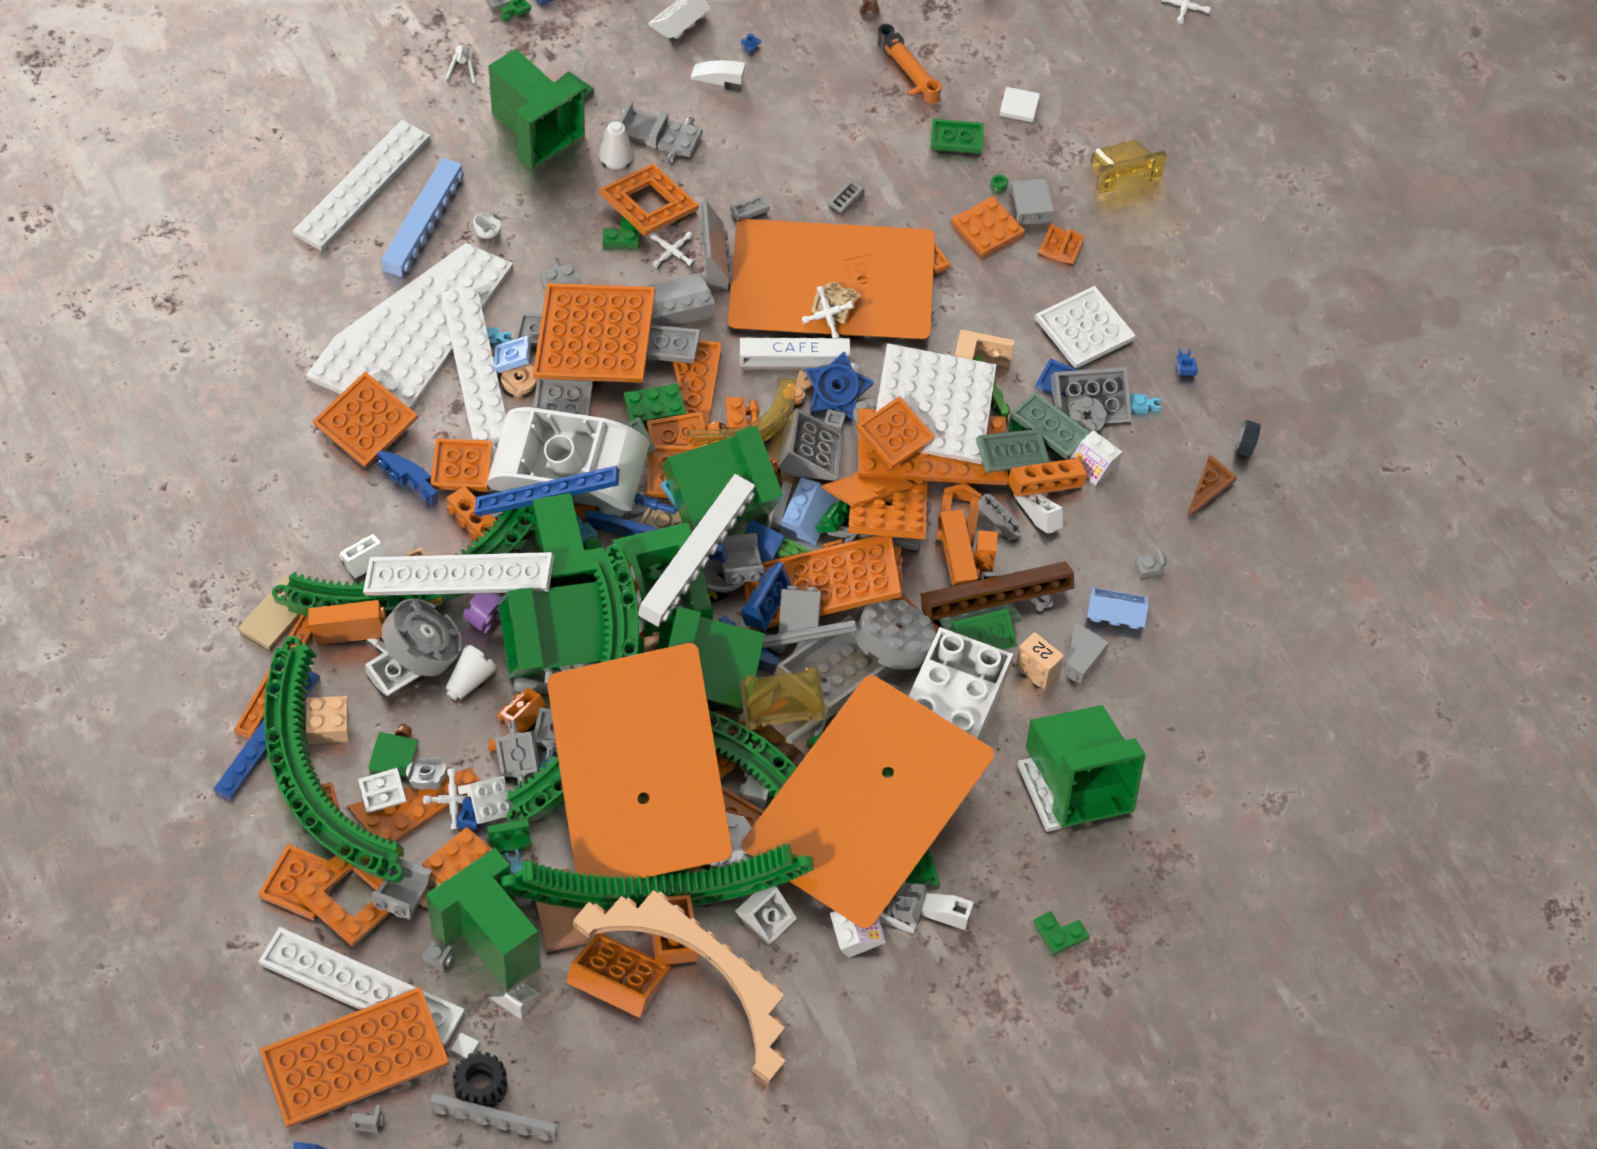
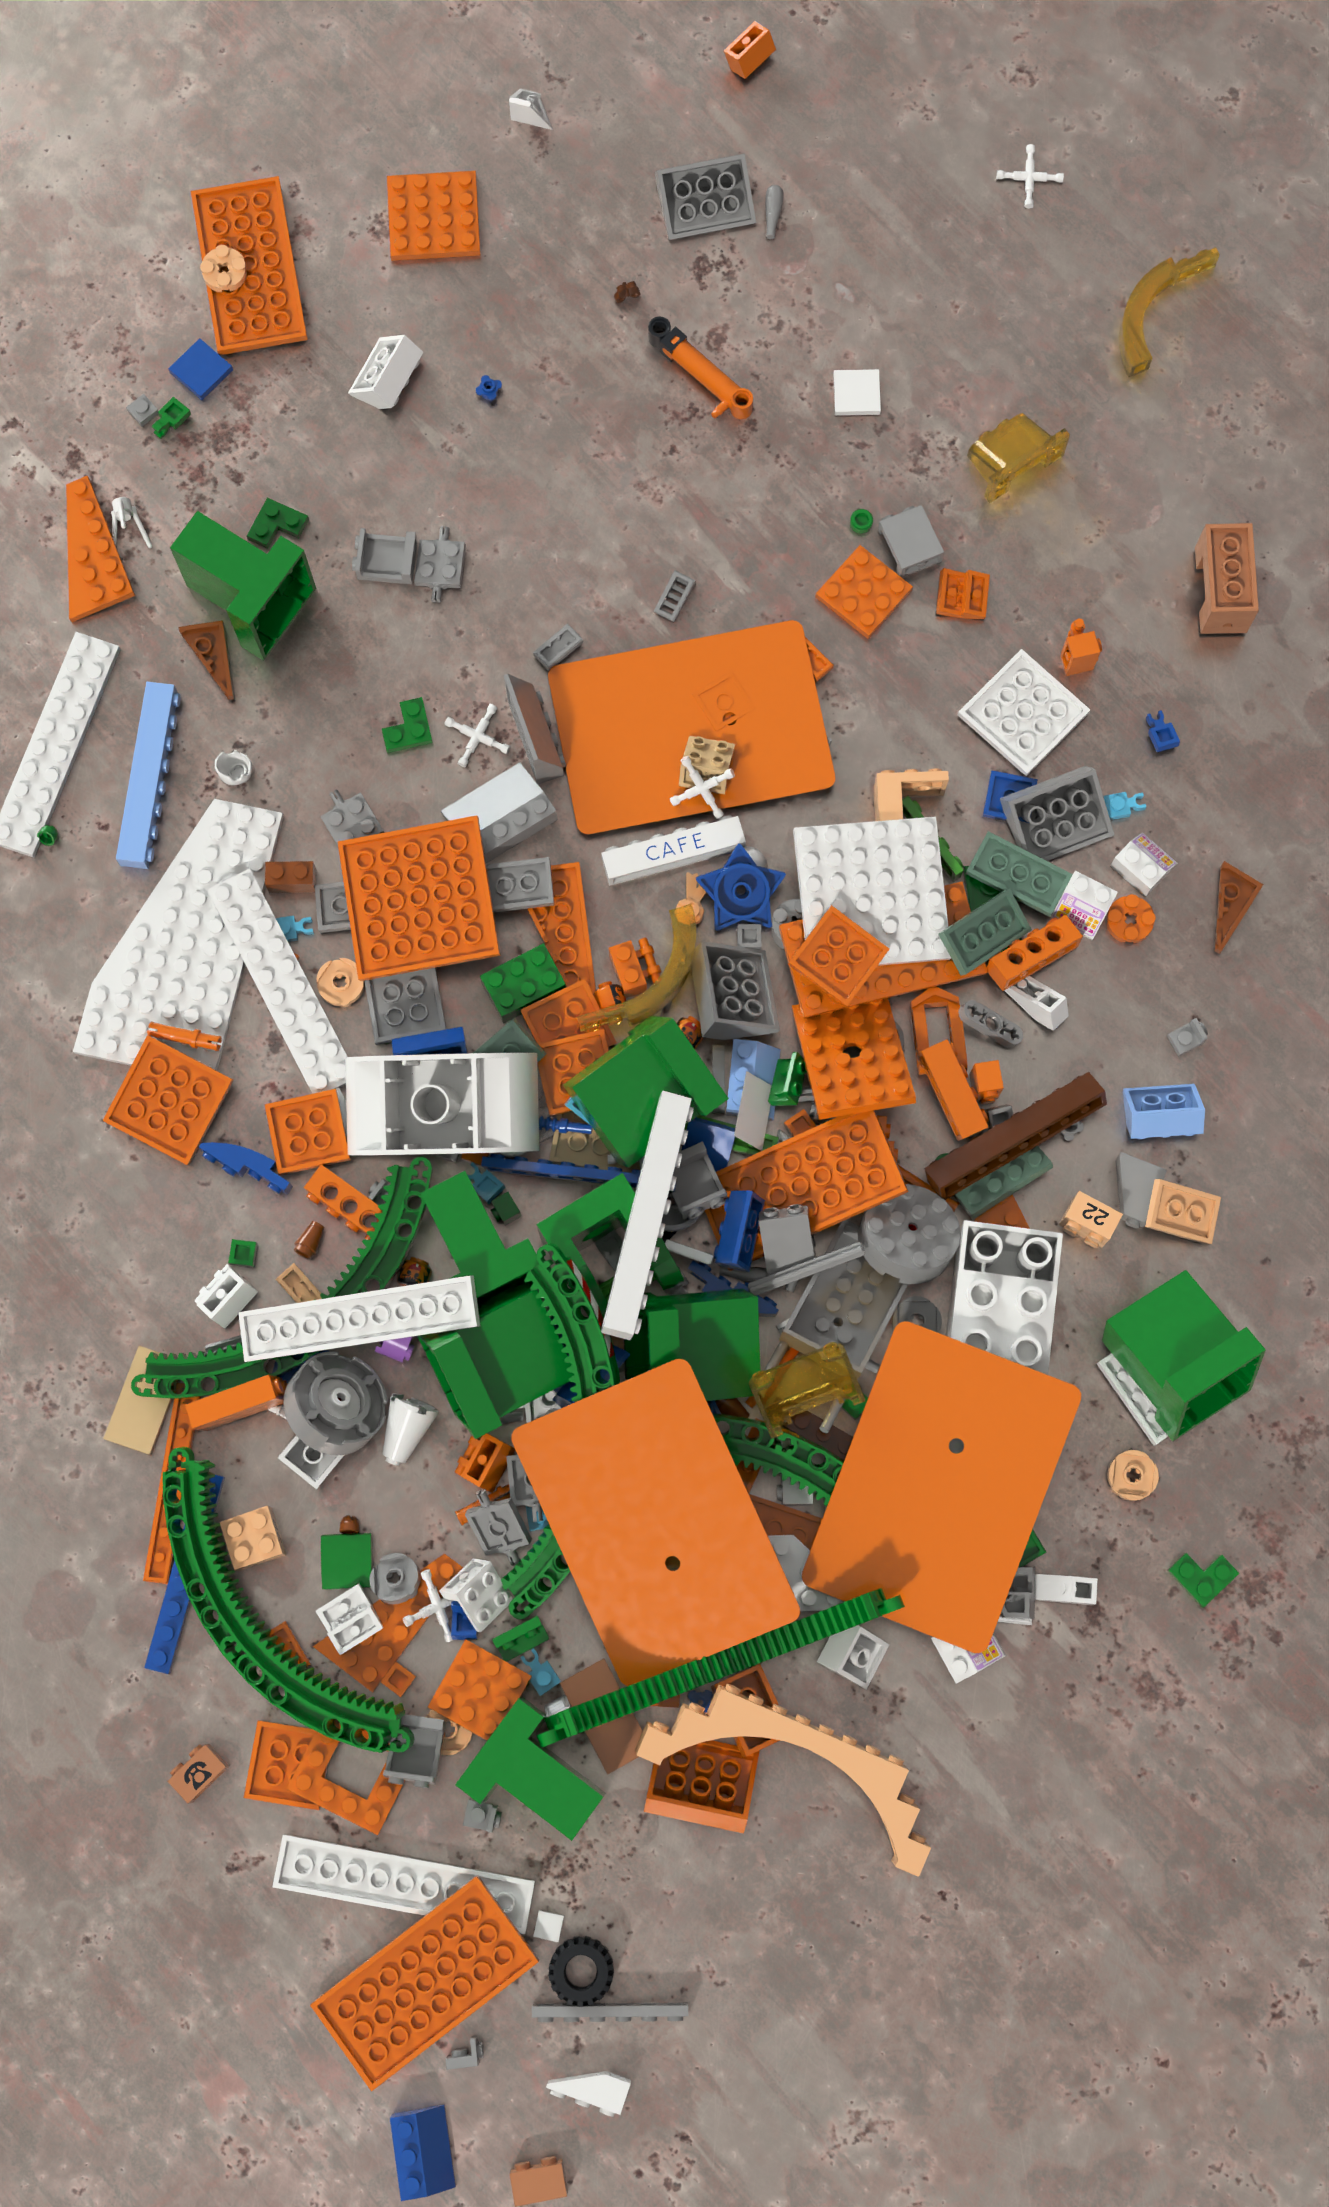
camera: 10 degrees left, 20 degrees up
blue plate [475,466,620,517] -> none
white slope [488,983,541,1020] -> none
light blue tile [493,336,531,374] -> none
white cone [599,121,634,169] -> none
orange plate [599,163,699,236] -> none
white slope [691,61,745,86] -> none
orange container [821,474,913,507] -> none
green plate [930,118,984,154] -> none
green plate [951,609,1017,650] -> none
light grey plate [1069,397,1107,433] -> none
black wheel [1235,420,1261,457] -> none
none -> green hinge [37,825,58,846]
none -> orange wing [66,476,136,623]
none -> orange pin [147,1021,222,1051]
none -> nougat brick [167,1744,230,1804]
none -> dark orange wing [178,620,234,700]
none -> green plate [228,1239,258,1267]
none -> dark orange brick [265,861,317,893]
none -> dark orange cone [294,1221,325,1259]
none -> orange plate [381,1661,417,1697]
none -> white tile [665,1239,714,1265]
none -> white sticker [734,1071,772,1151]
none -> orange brick [1060,618,1102,676]
none -> orange plate [1107,894,1156,943]
none -> light nougat plate [1107,1450,1159,1501]
none -> white slope [1111,832,1178,897]
none -> clear yellow arch [1119,247,1220,377]
none -> light nougat plate [1145,1179,1221,1244]
none -> nougat piece [1195,523,1259,634]

